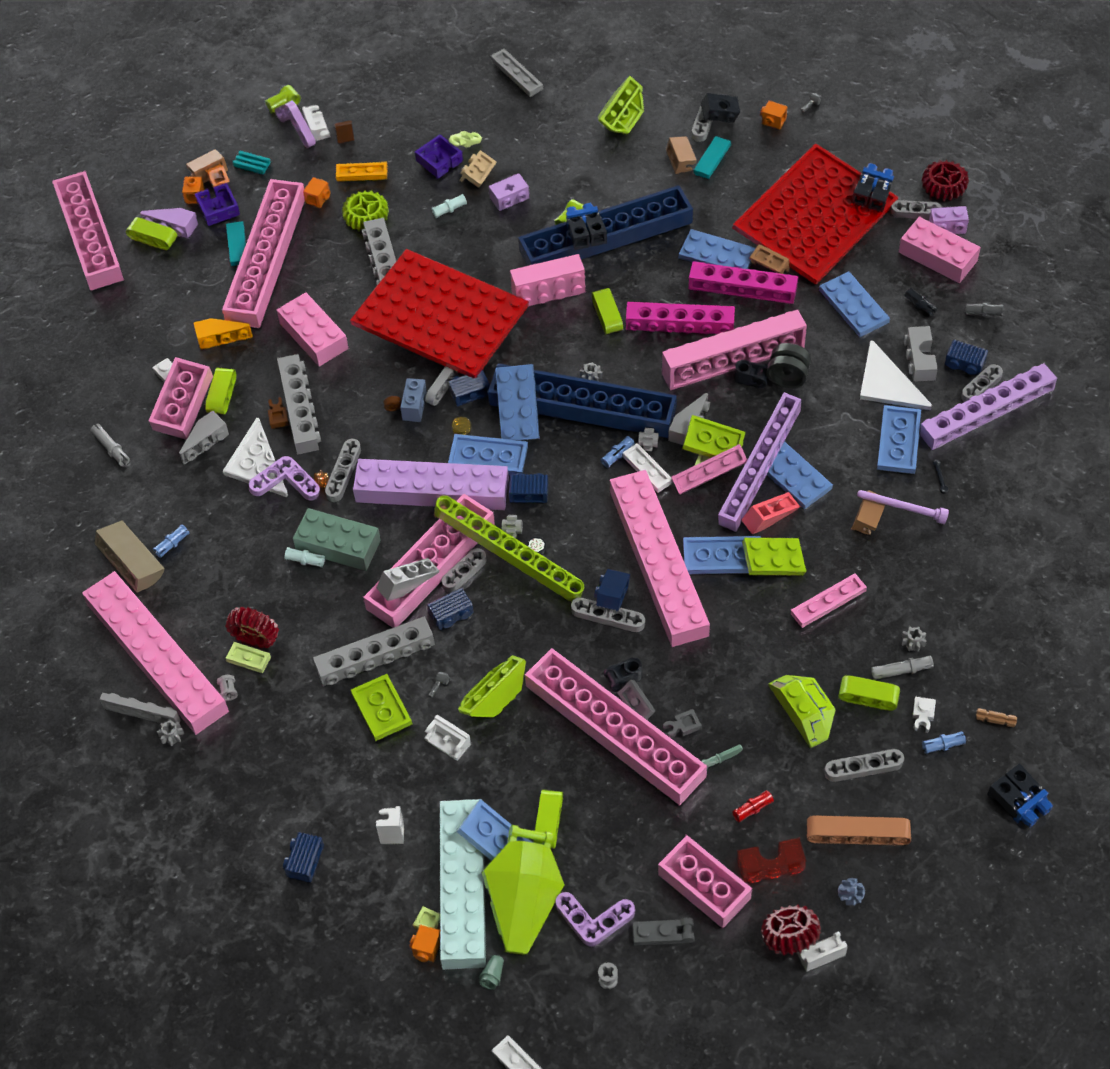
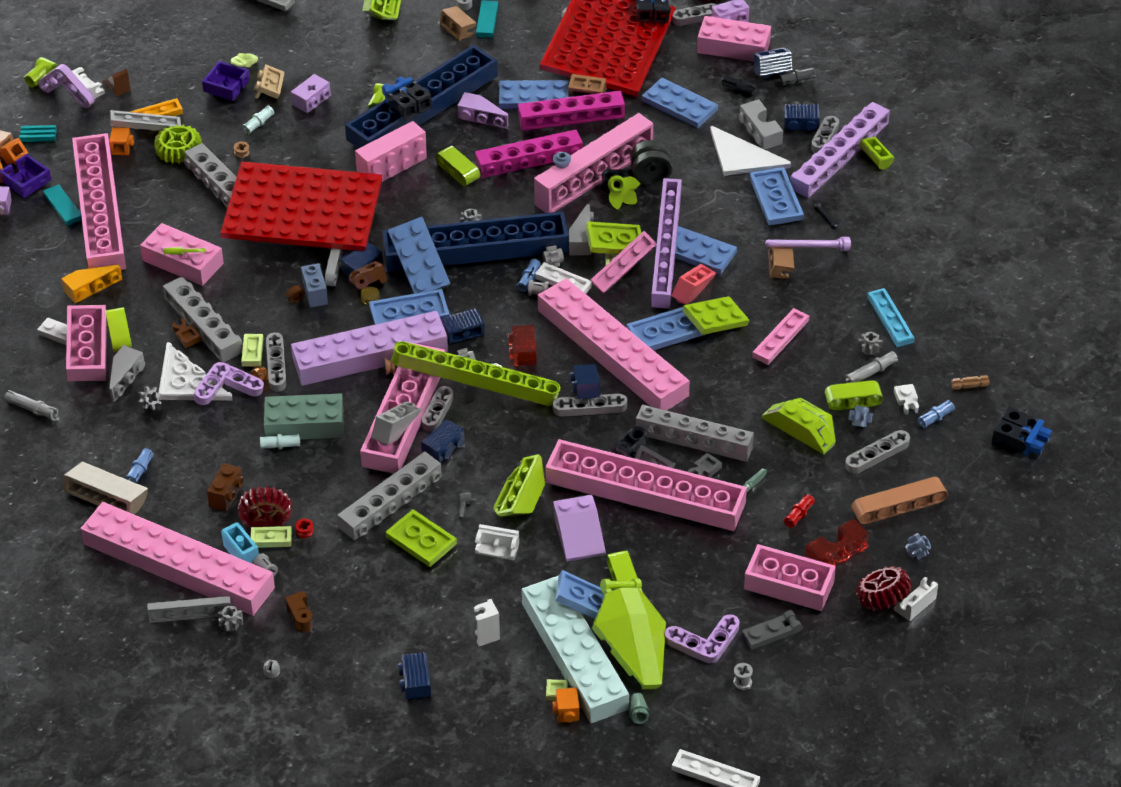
camera: 25 degrees left, 10 degrees down
none -> light grey plate [109,110,181,131]
none -> light grey gear [137,386,162,410]
none -> lime piece [163,246,206,255]
none -> reddish brown brick [207,463,244,511]
none -> medium azure brick [221,522,259,563]
none -> medium nougat bush [233,141,250,158]
none -> yellowish green plate [242,334,264,366]
none -> light grey hinge [263,660,280,678]
none -> reddish brown leg [285,591,314,633]
none -> red bush [295,518,314,538]
none -> reddish brown leg [348,261,387,289]
none -> lavender slope [458,92,508,129]
none -> clear red brick [508,325,537,366]
none -> light grey bush [528,280,549,296]
none -> sand blue plate [553,152,571,168]
none -> lavender slope [553,495,606,562]
none -> lime plate [608,176,640,209]
none -> light grey brick [636,405,754,462]
none -> brick [754,47,792,78]
none -> sand blue gear [849,406,873,427]
none -> lime brick [860,137,894,170]
none -> medium azure tile [867,288,915,347]

